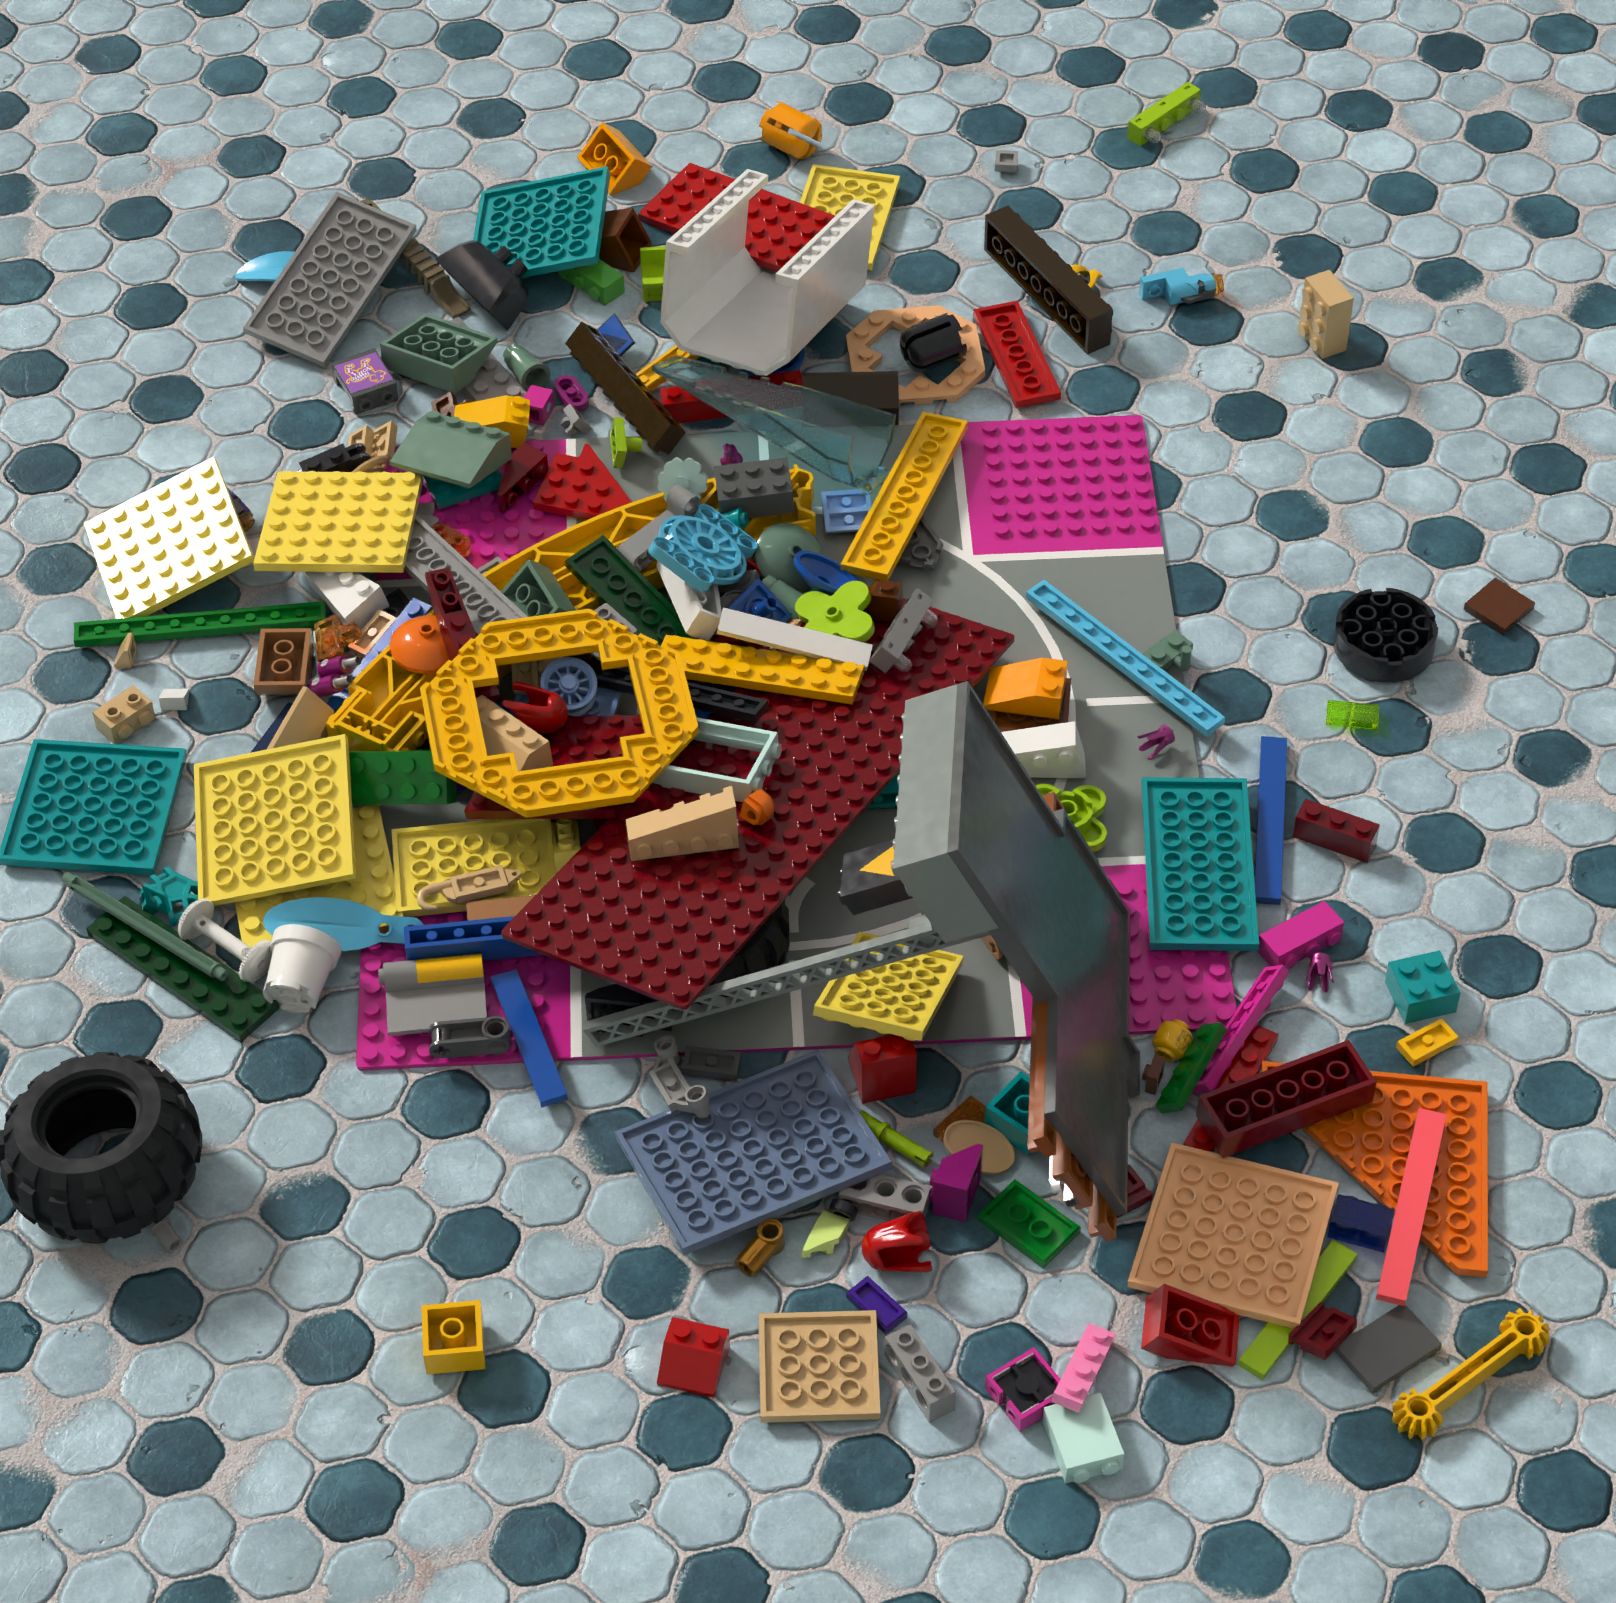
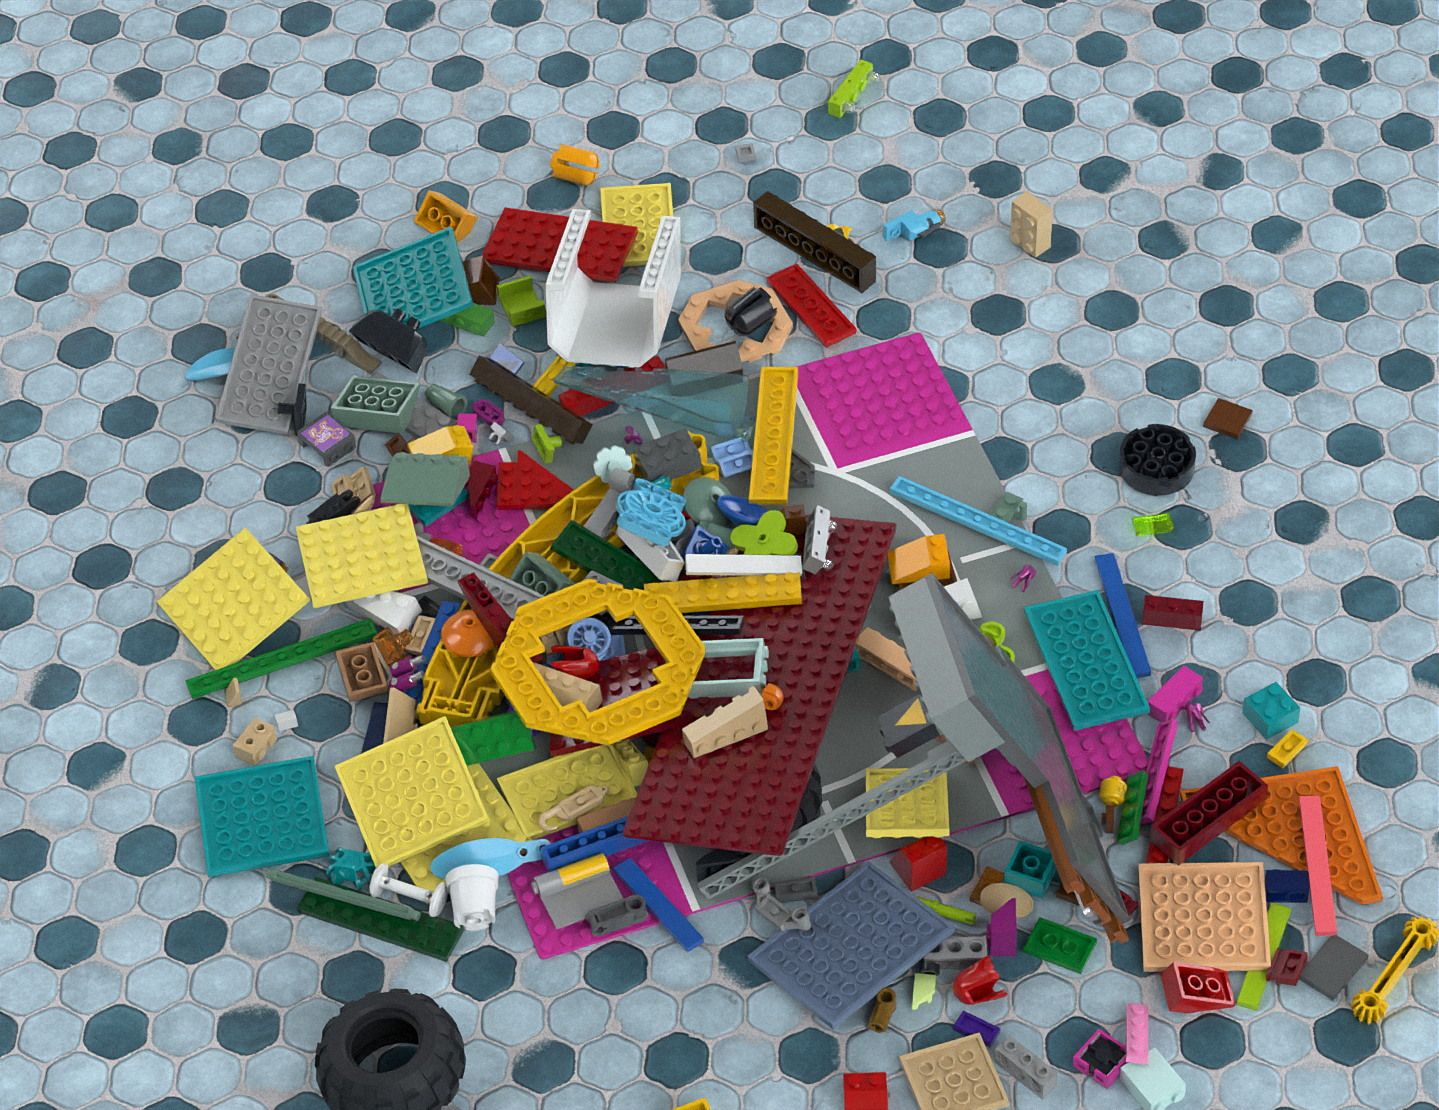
camera: 15 degrees left, 0 degrees up
none -> black tile [278,383,307,436]

